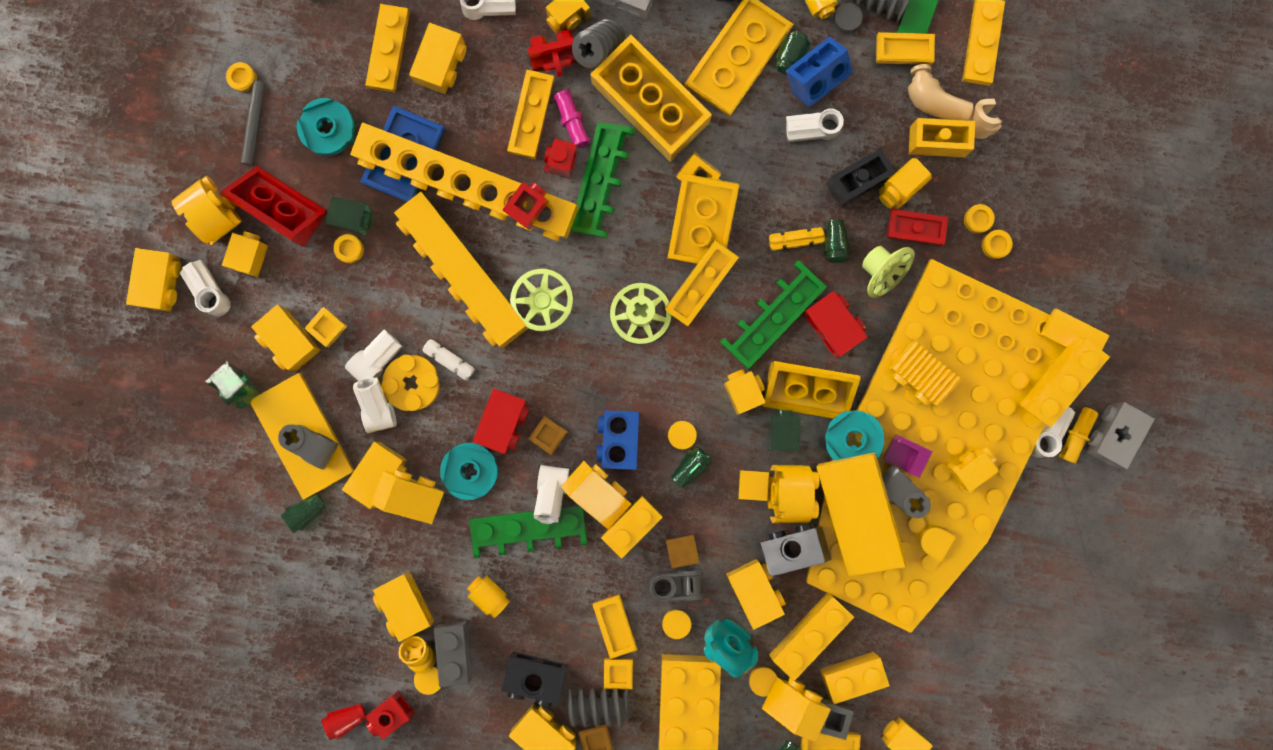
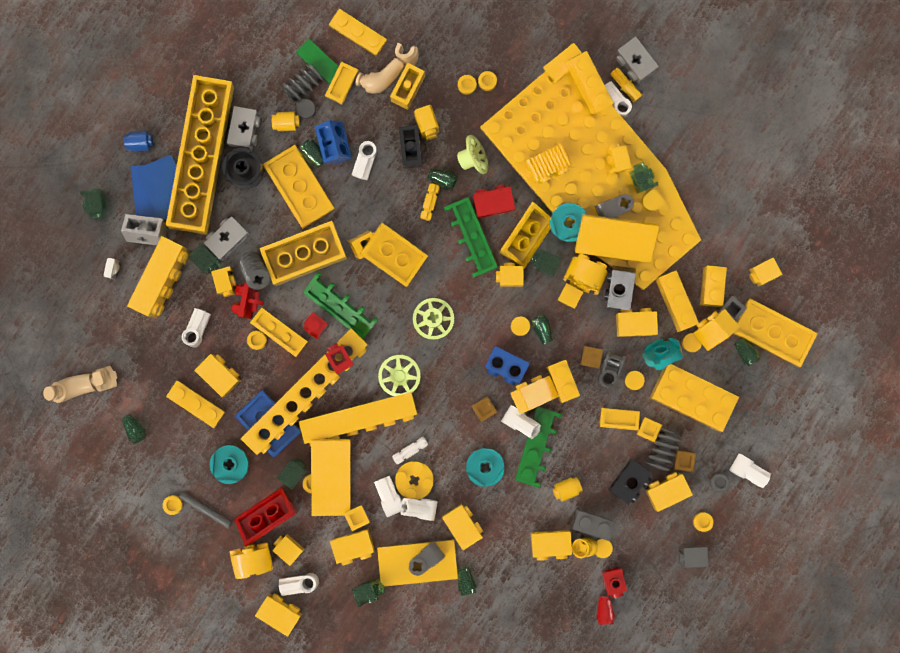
camera: 70 degrees left, 0 degrees up
yellow brick [371,469,444,524] -> none
red brick [473,388,530,454] -> none
dark pink pin [554,90,590,149] -> none
yellow plate [665,240,739,326] -> none
magenta panel [883,434,933,478] -> none
red plate [886,209,949,247] -> none
none -> yellow tile [247,331,267,350]
none -> yellow tile [311,439,350,516]
none -> clear green brick [629,162,658,194]

